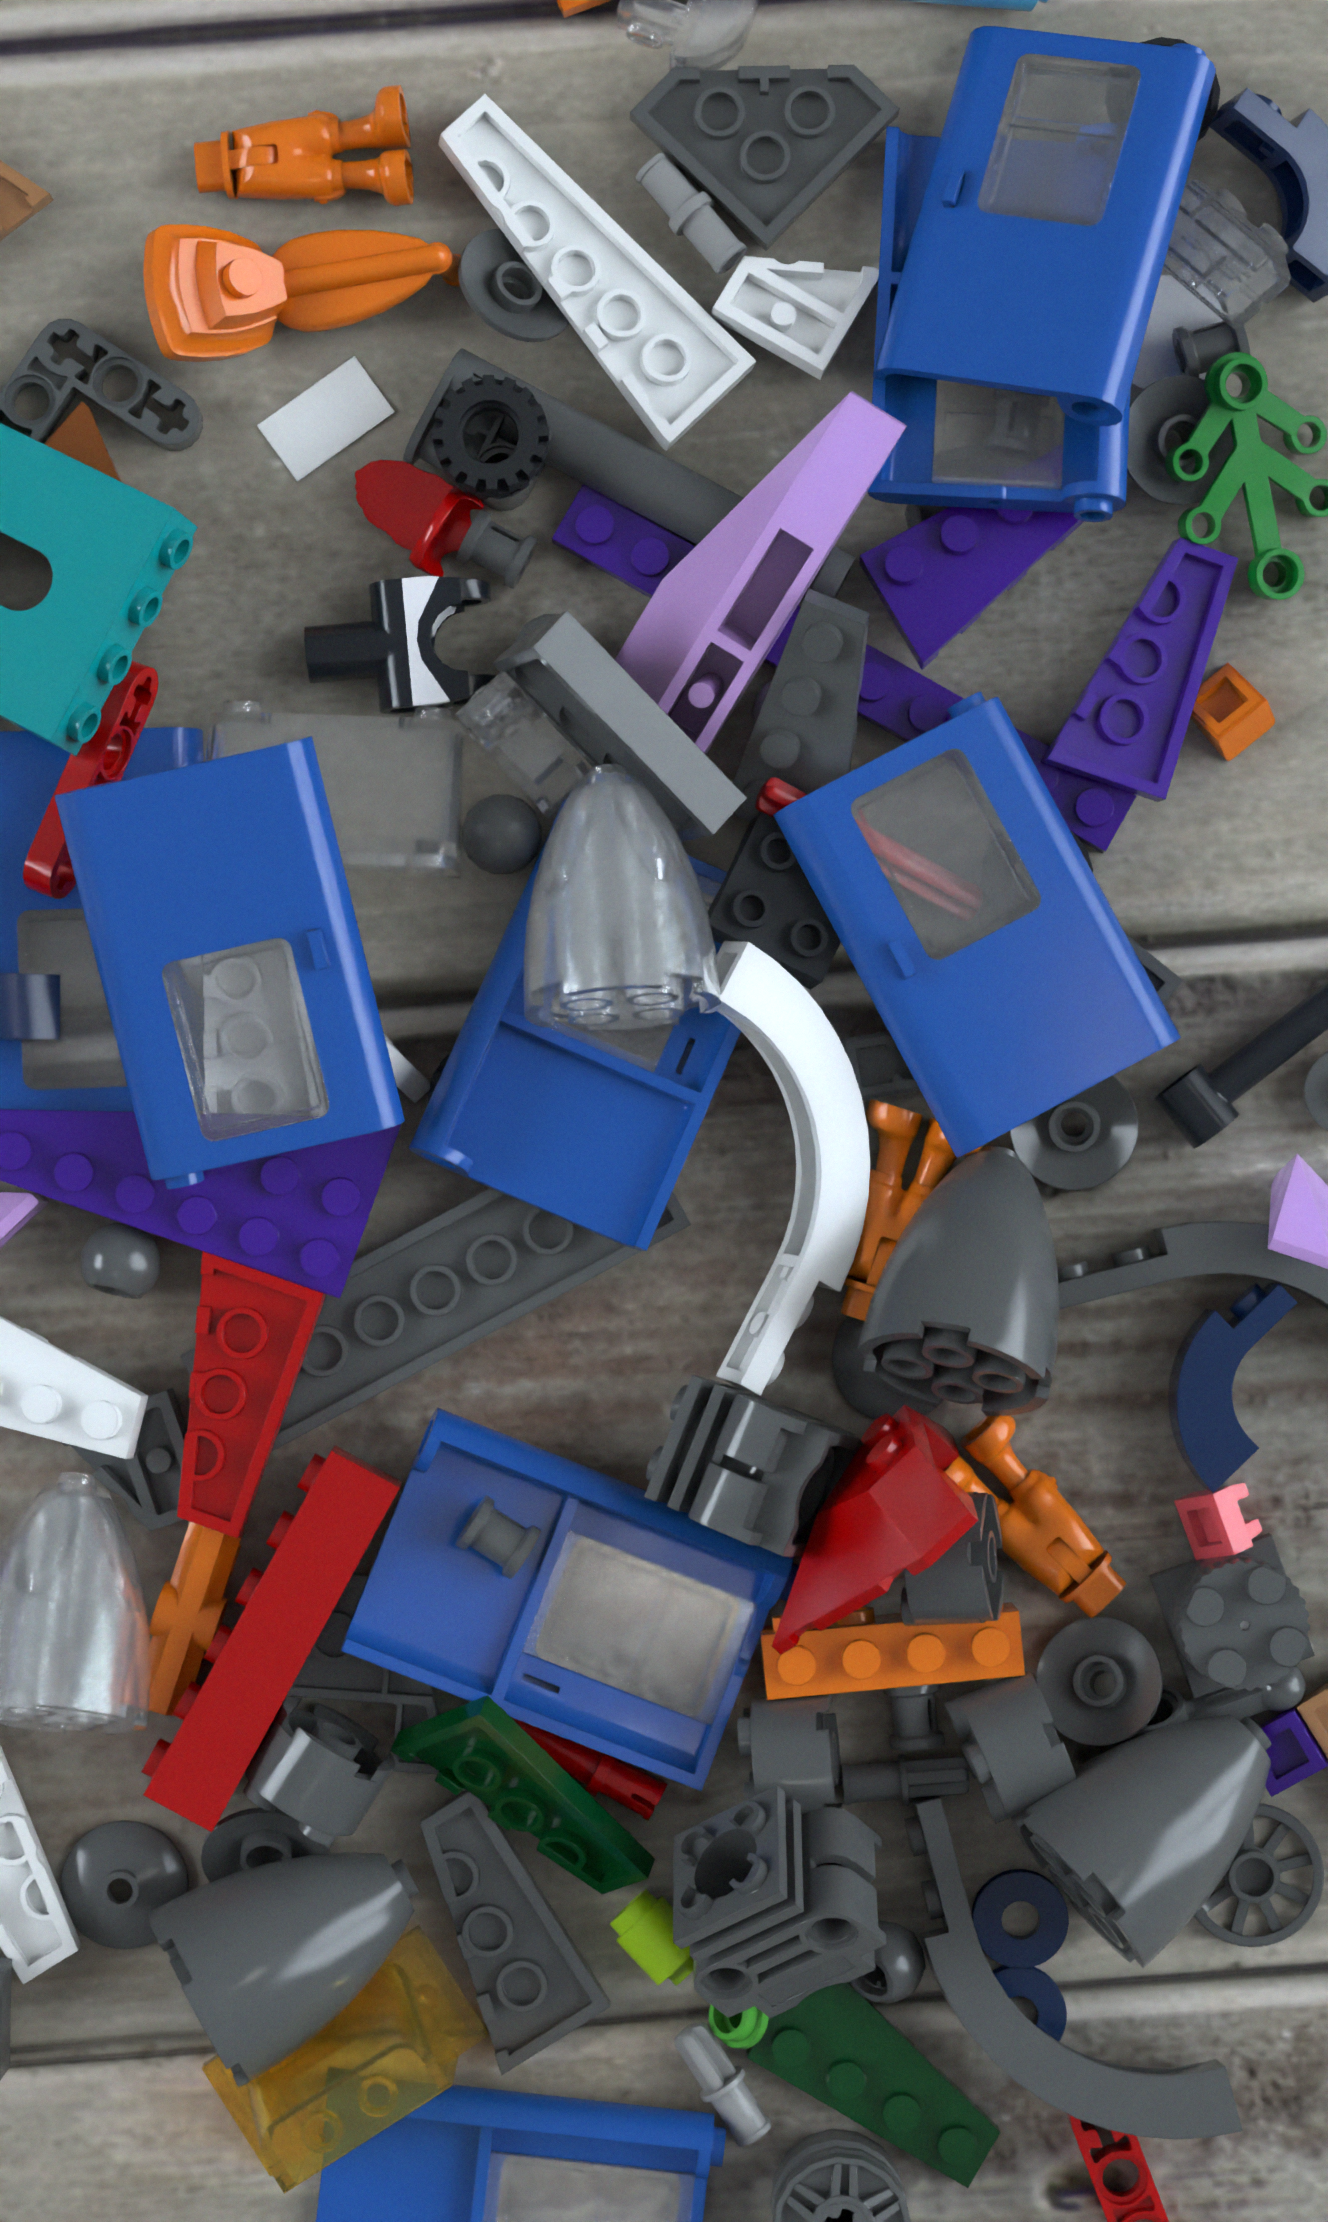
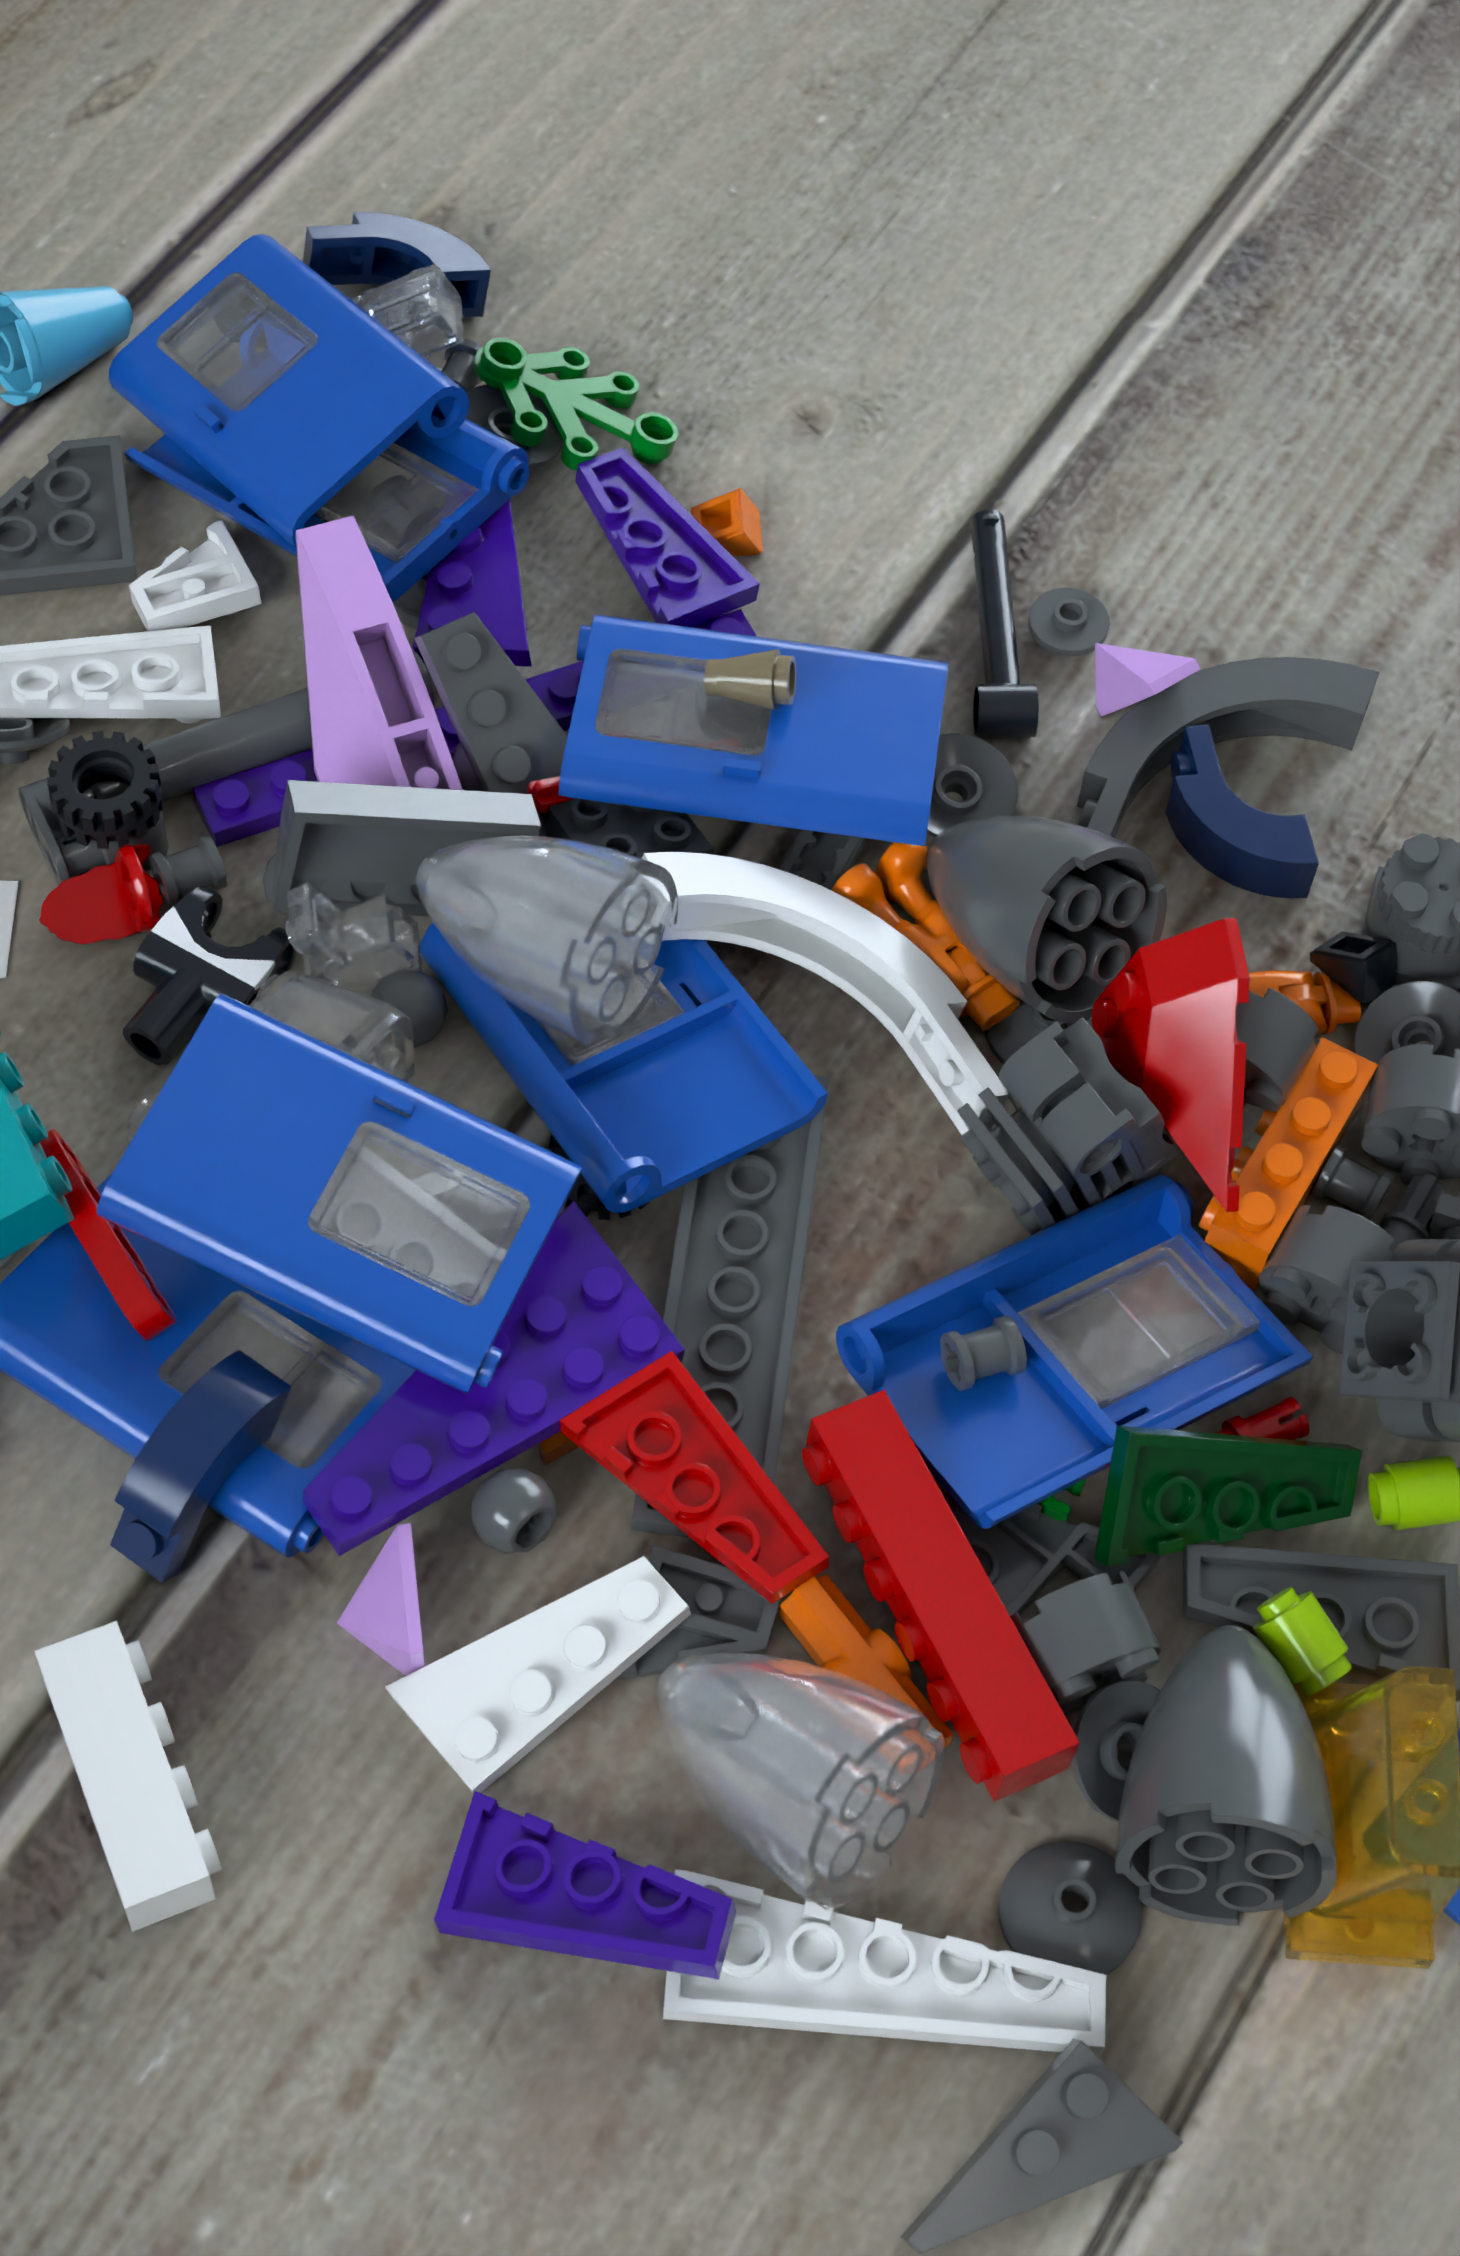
camera: 60 degrees left, 30 degrees down
light grey pin [635,152,748,275] -> none
coral tile [1174,1483,1263,1560] -> none
none -> dark tan cone [705,649,796,710]
none -> lime brick [1253,1587,1352,1696]
none -> black slope [1310,931,1396,1003]

